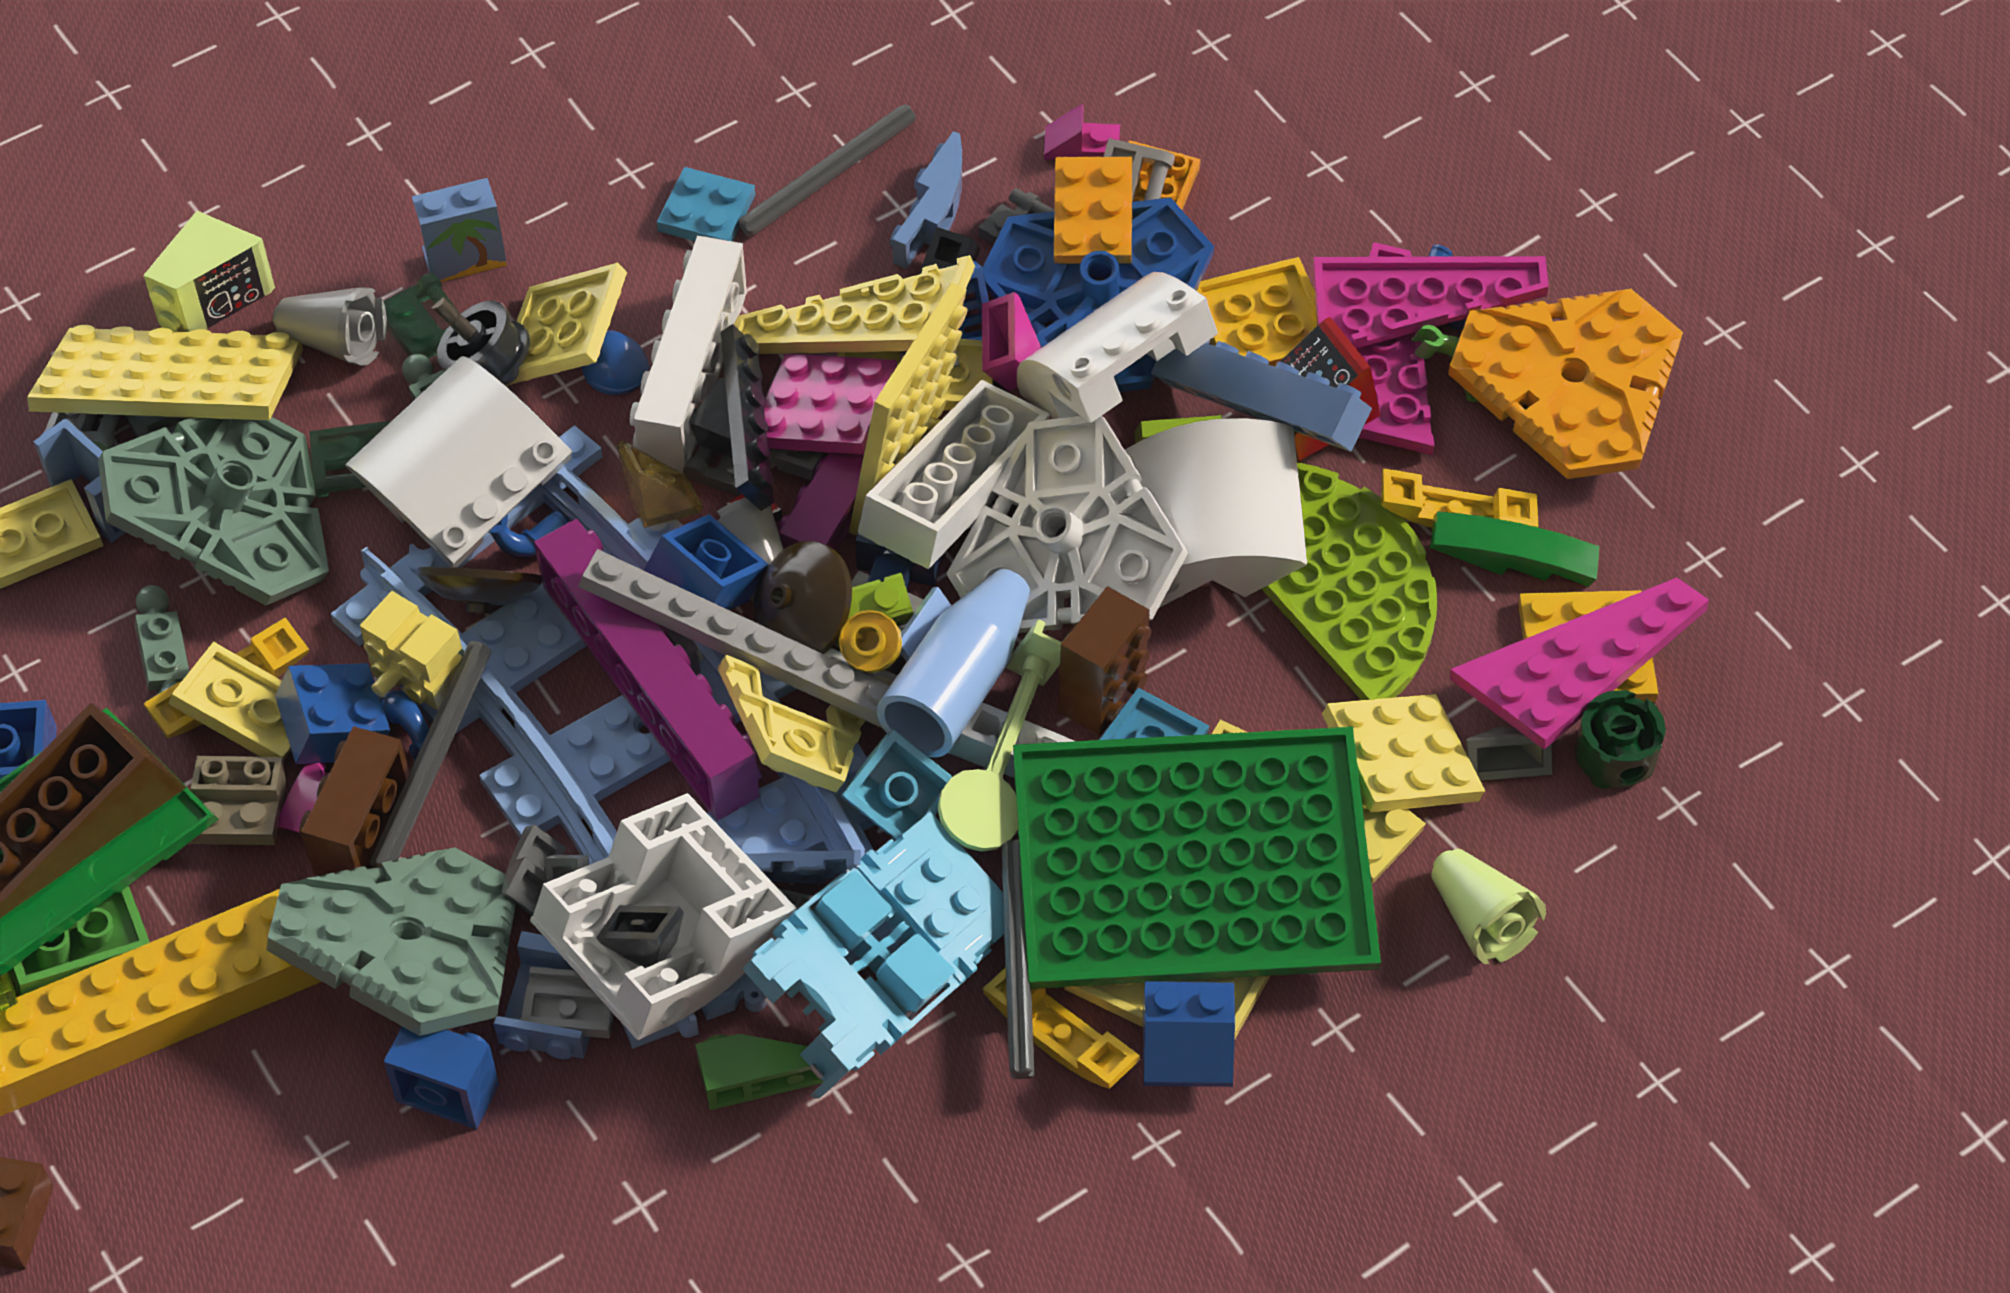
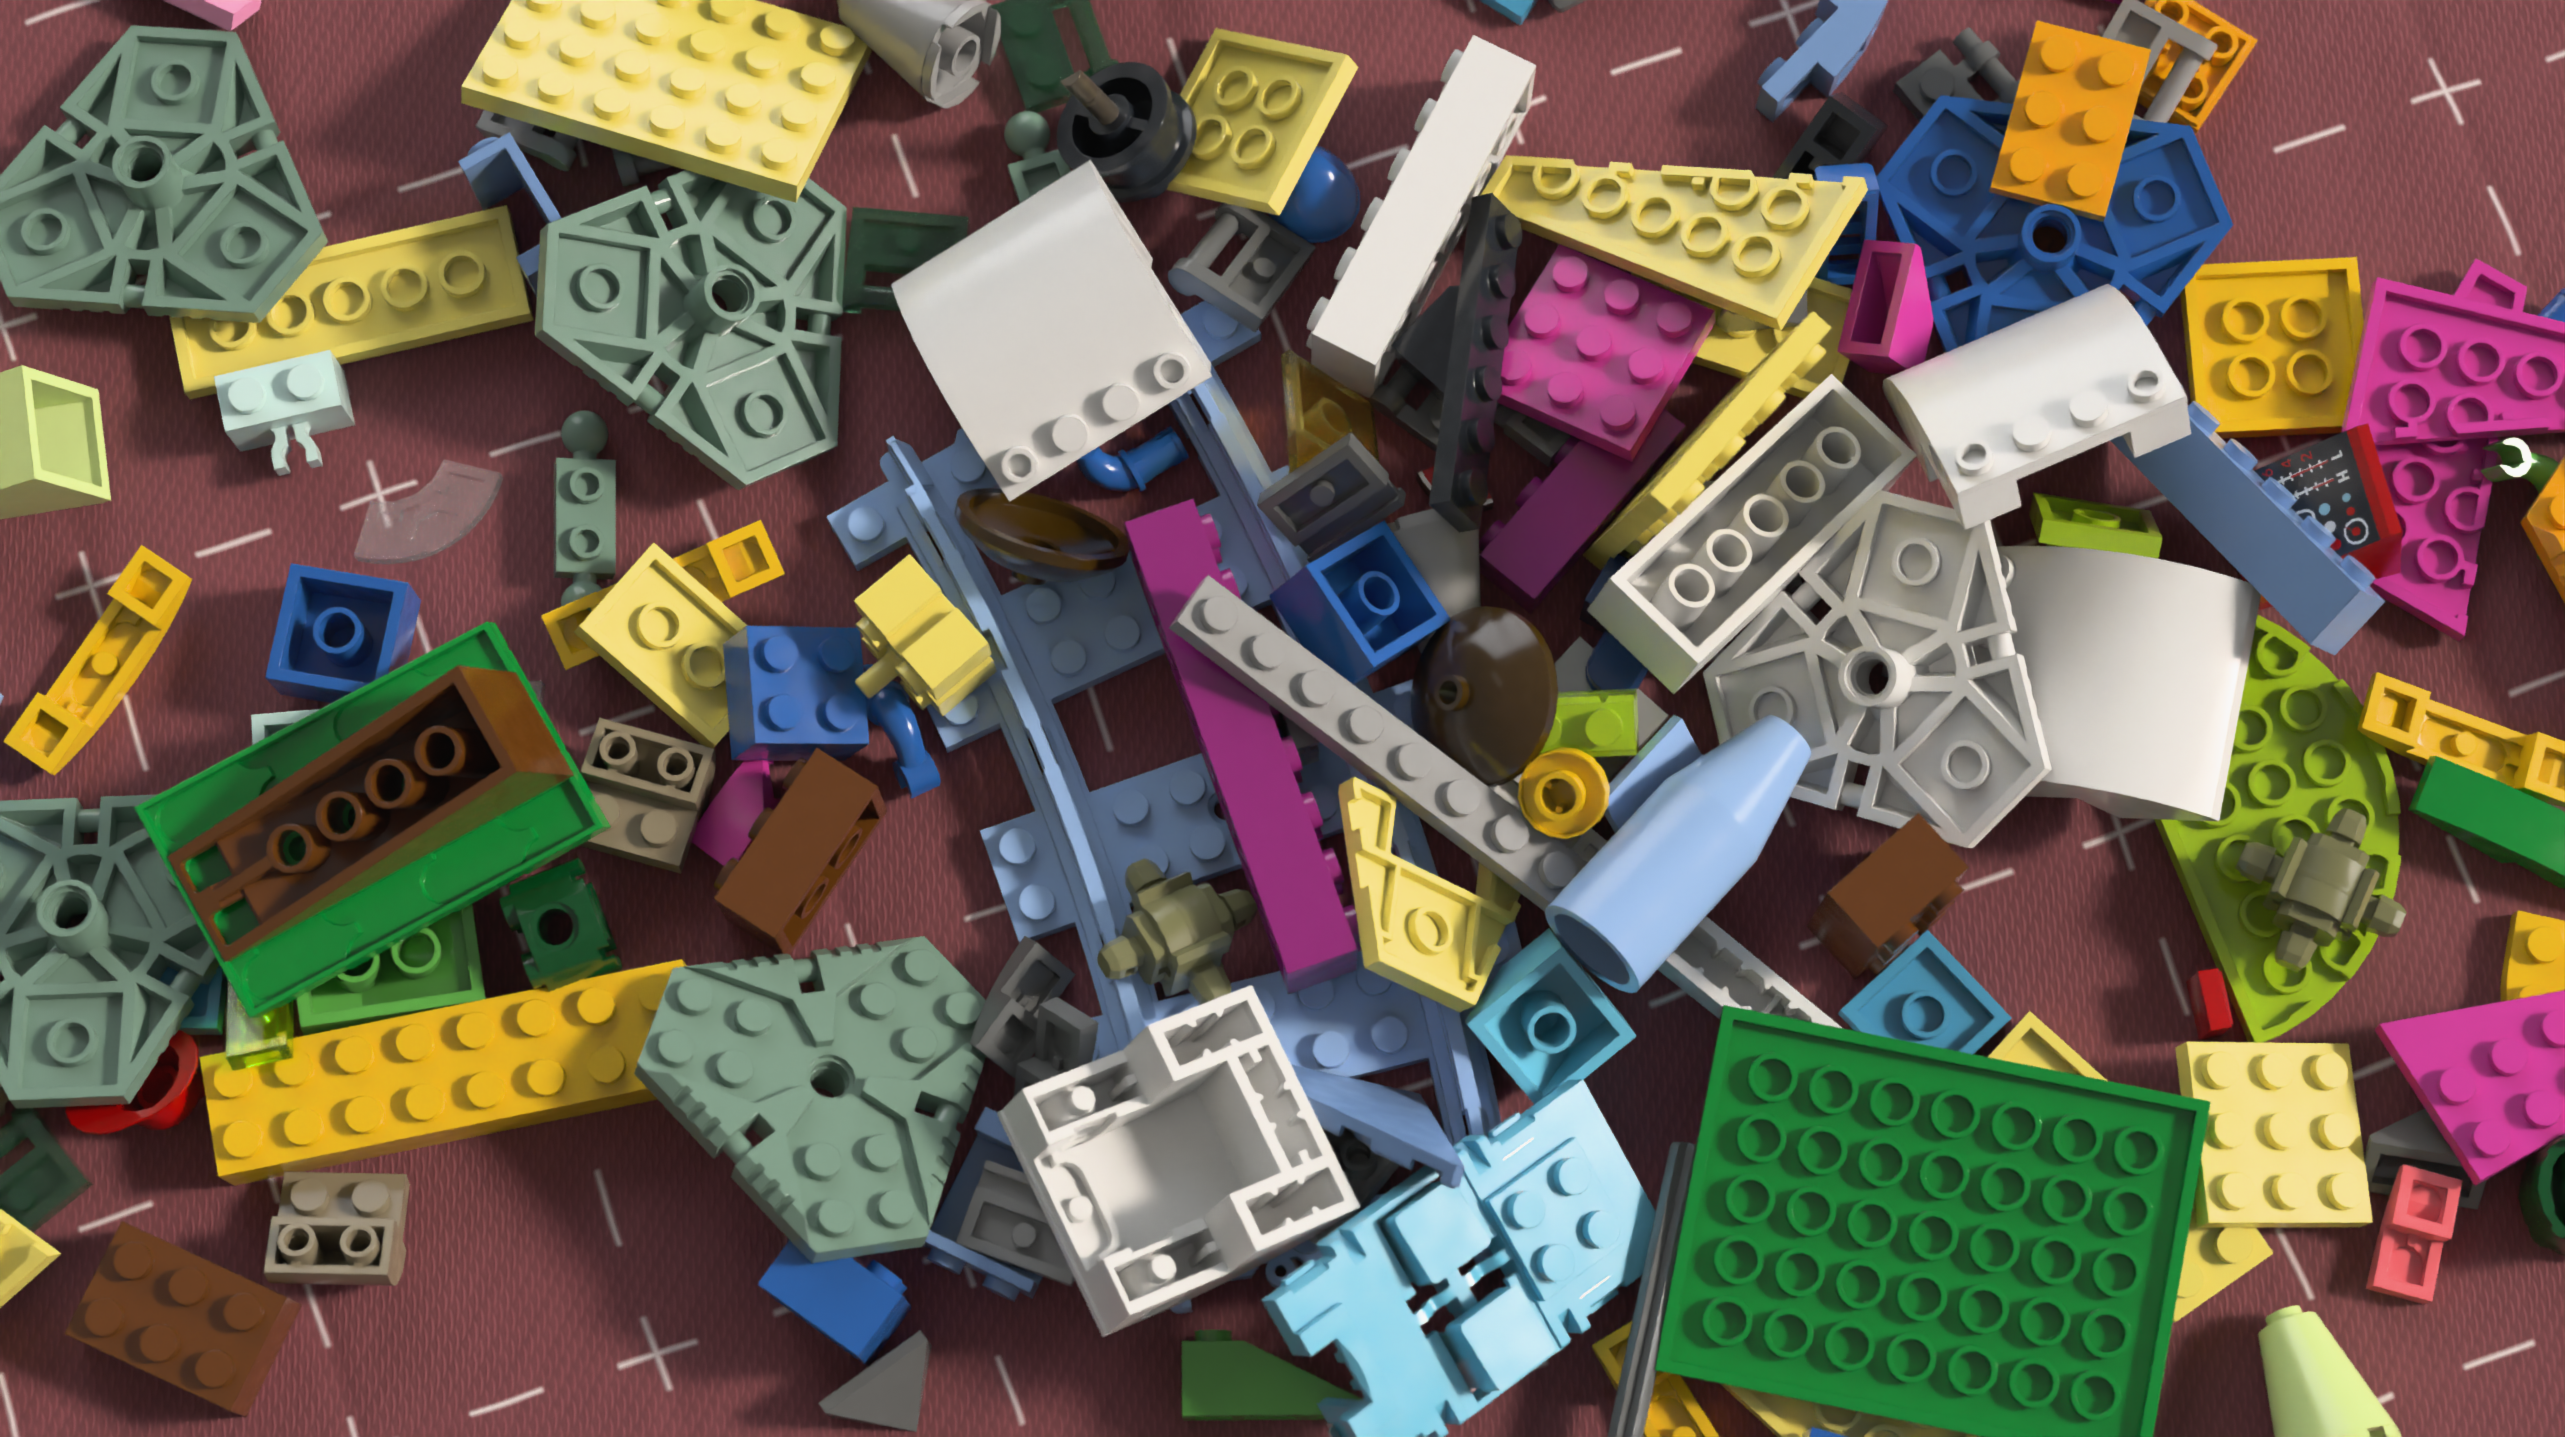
camera: 15 degrees right, 20 degrees up
dark grey axle [370,641,492,868] -> none
black slope [596,905,684,969] -> none
yellowish green piece [937,619,1069,852] -> none
none -> dark tan brick [264,1172,410,1286]
none -> clear tile [354,459,503,564]
none -> dark green brick [499,857,622,992]
none -> dark grey slope [819,1330,932,1432]
none -> olive piece [1097,858,1258,1005]
none -> dark grey plate [1168,203,1316,333]
none -> dark grey plate [1257,433,1406,563]
none -> red tile [2186,968,2233,1040]
none -> olive piece [2235,808,2406,972]
none -> coral slope [2366,1165,2463,1305]

